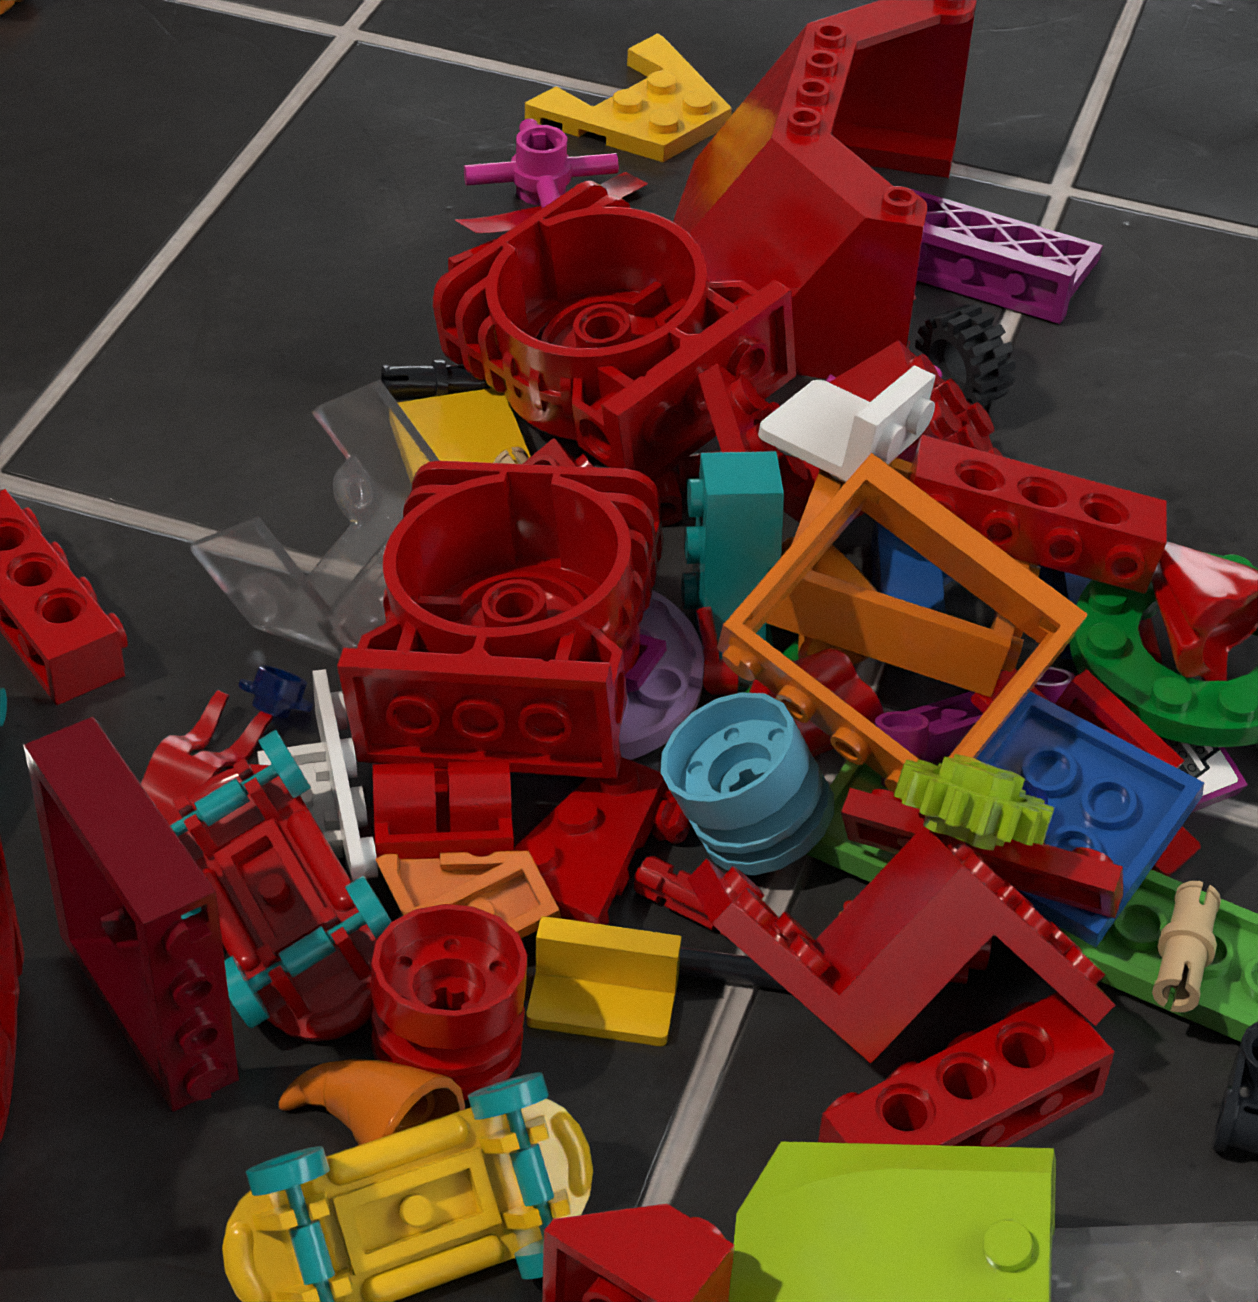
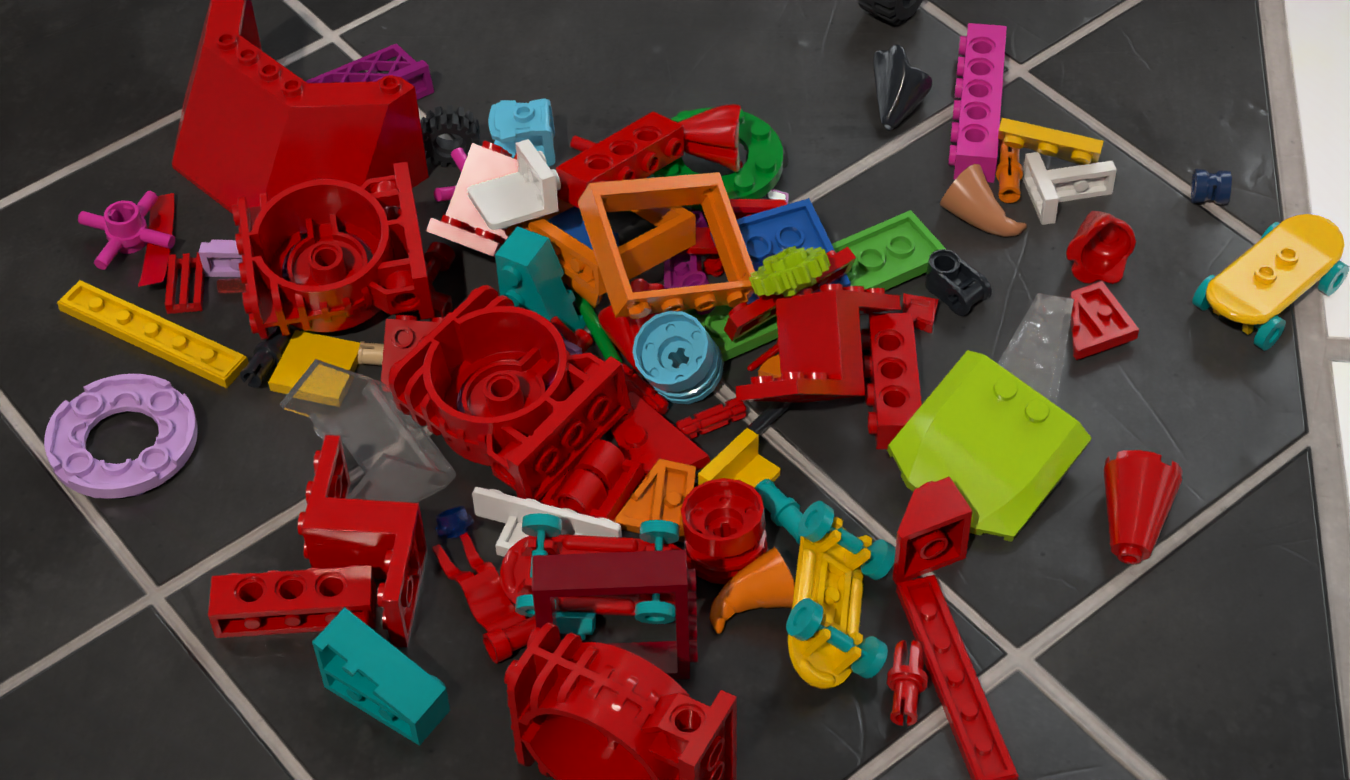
camera: 55 degrees left, 5 degrees up
yellow wing [525,33,732,162] -> none
tan pin [1152,881,1221,1012] -> none
none -> lavender plate [44,374,198,498]
none -> yellow tile [57,280,249,388]
none -> red bracket [297,435,428,647]
none -> medium azure piece [488,99,555,166]
none -> teal pin [754,479,803,544]
none -> red tile [902,293,939,333]

